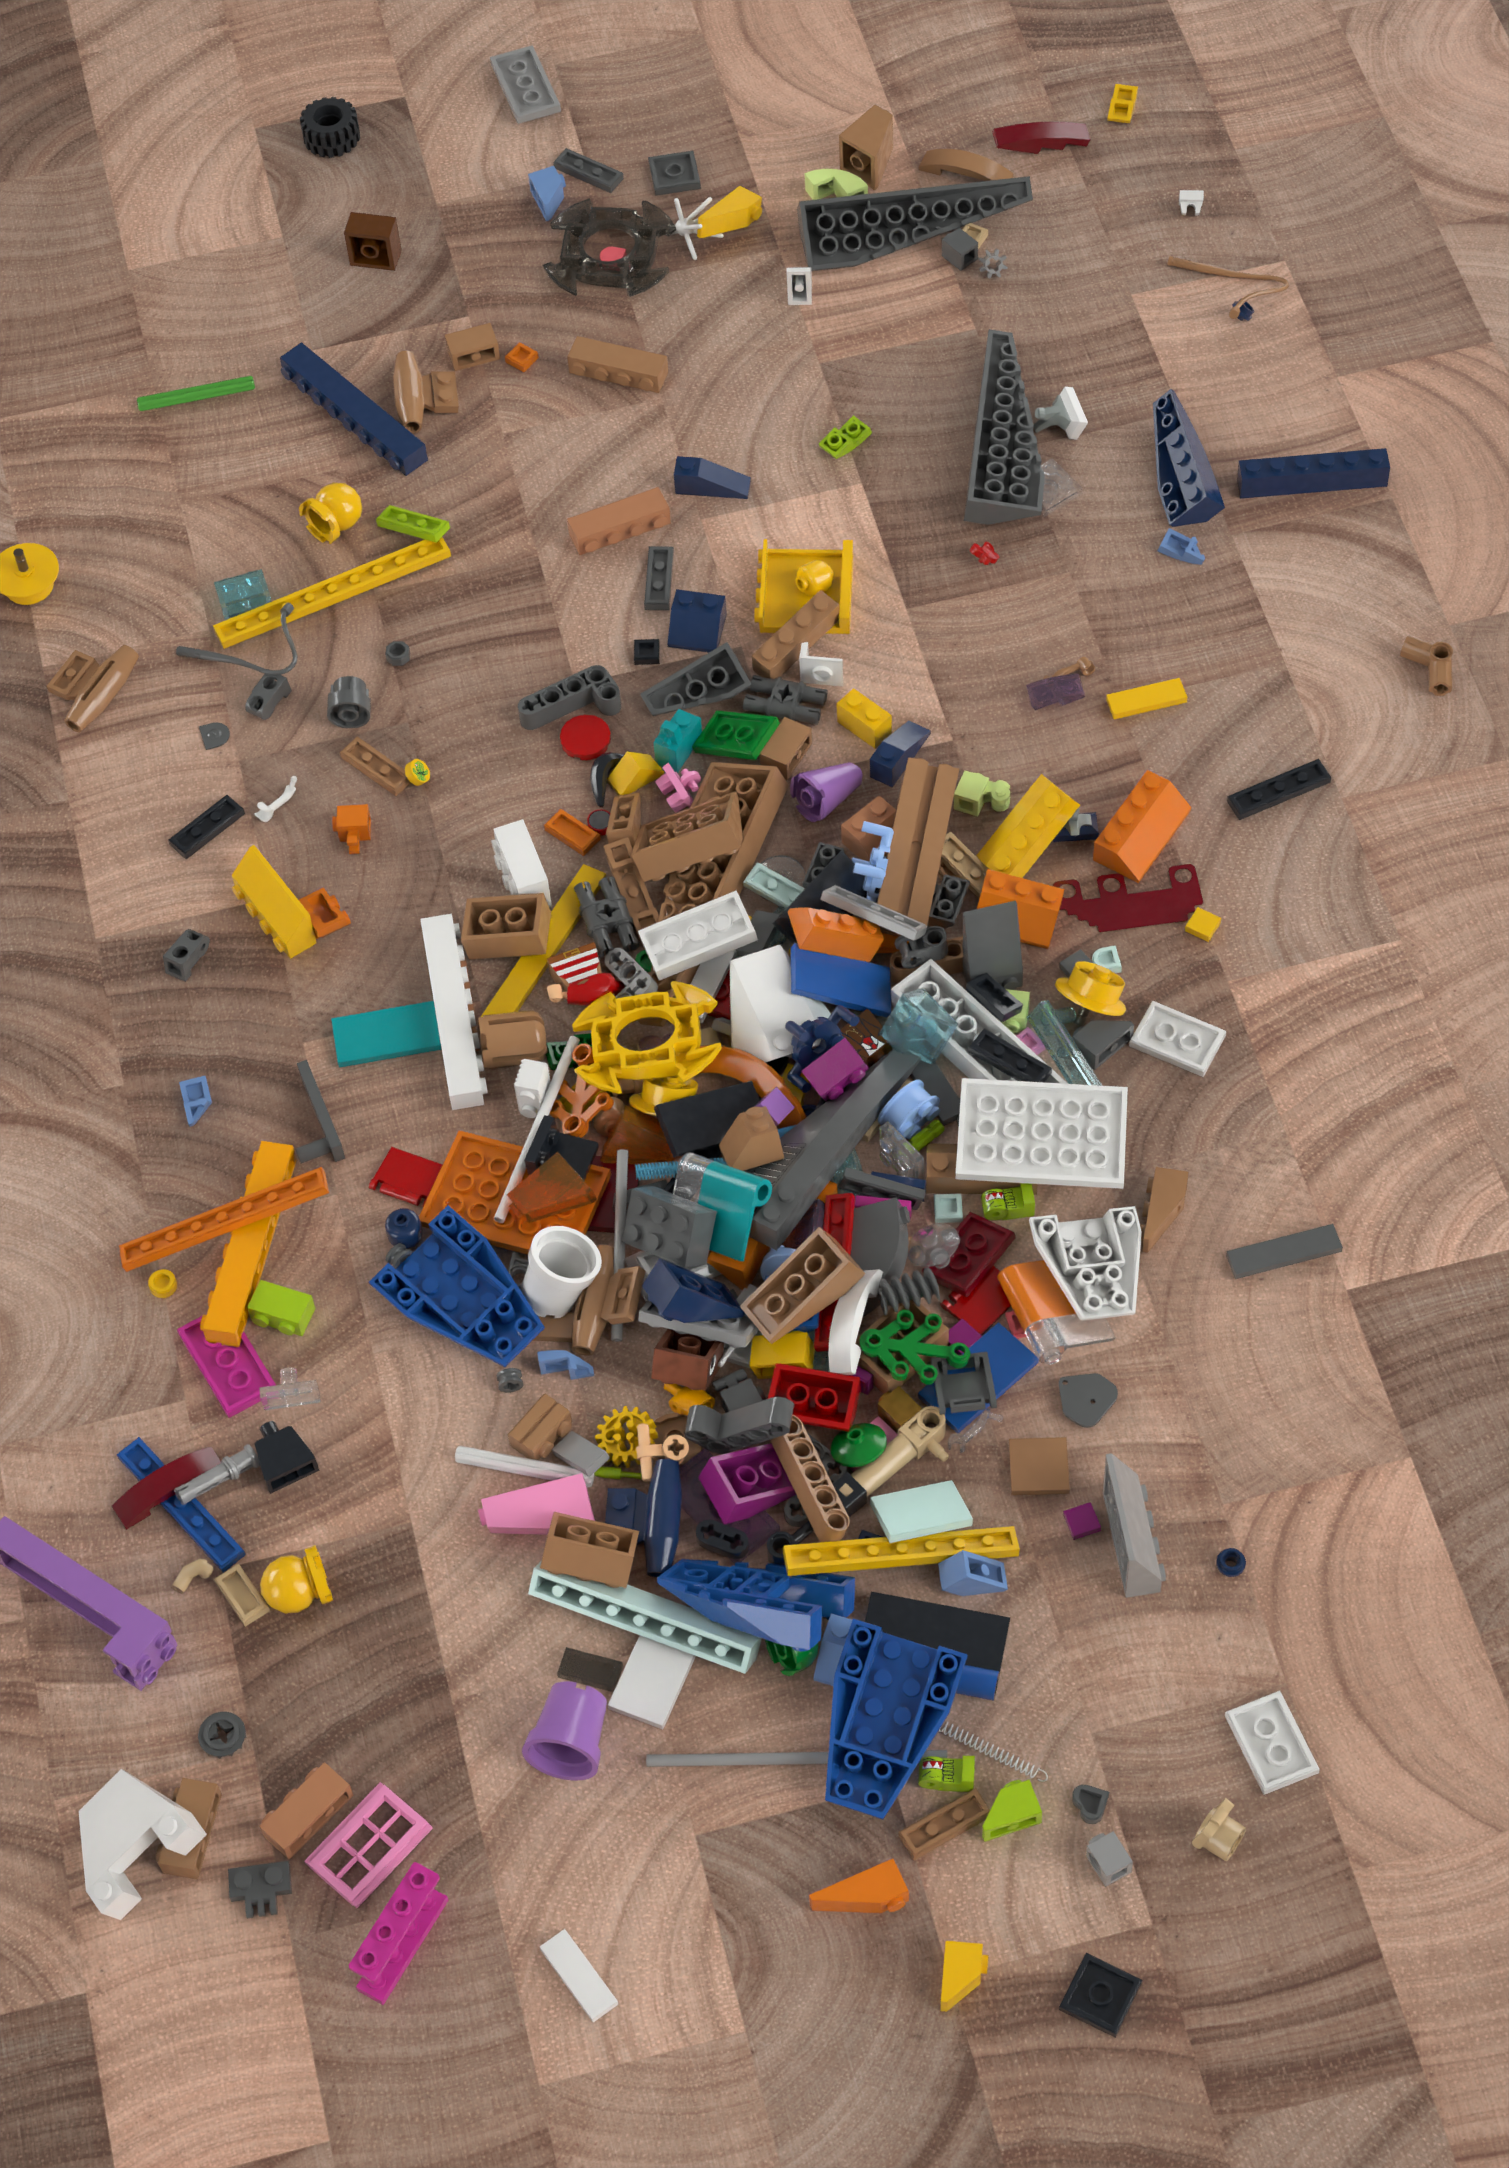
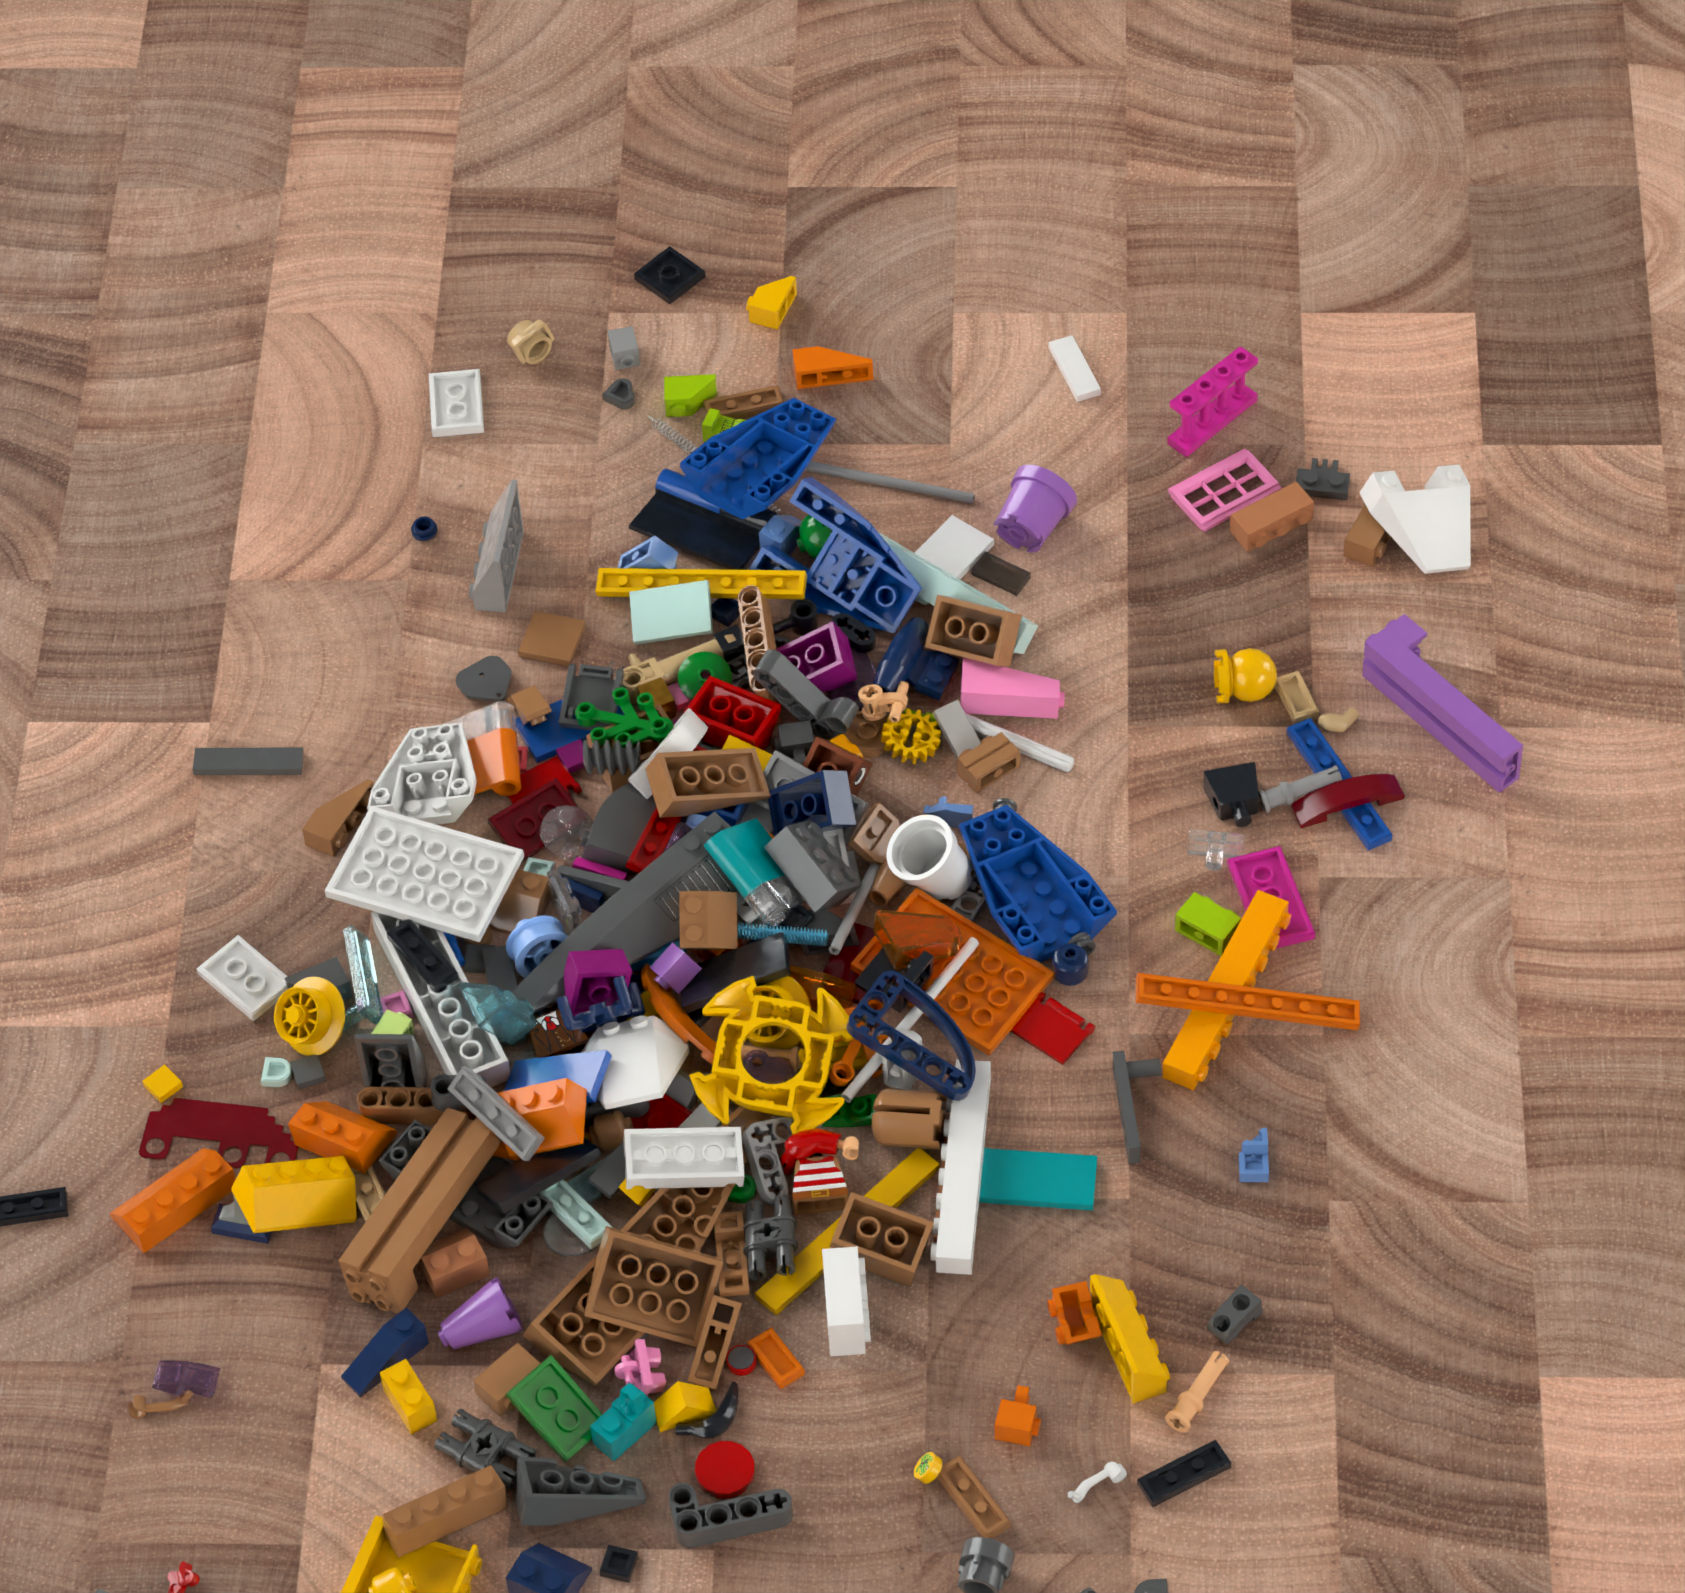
camera: 165 degrees left, 5 degrees down
yellow tile [148,1269,177,1298] -> none
dark grey gear [198,1712,247,1759] -> none
white piece [799,642,844,686] -> none
light blue plate [852,821,894,903] -> none
yellowish green brick [954,771,1010,817] -> none
black tile [965,973,1023,1022] -> none
magenta tile [1063,1502,1101,1540] -> none
yellow tile [1106,678,1188,720] -> none
none -> medium nougat slope [506,685,552,726]
none -> dark blue beam [846,970,976,1101]
none -> light nougat pin [1165,1351,1229,1433]

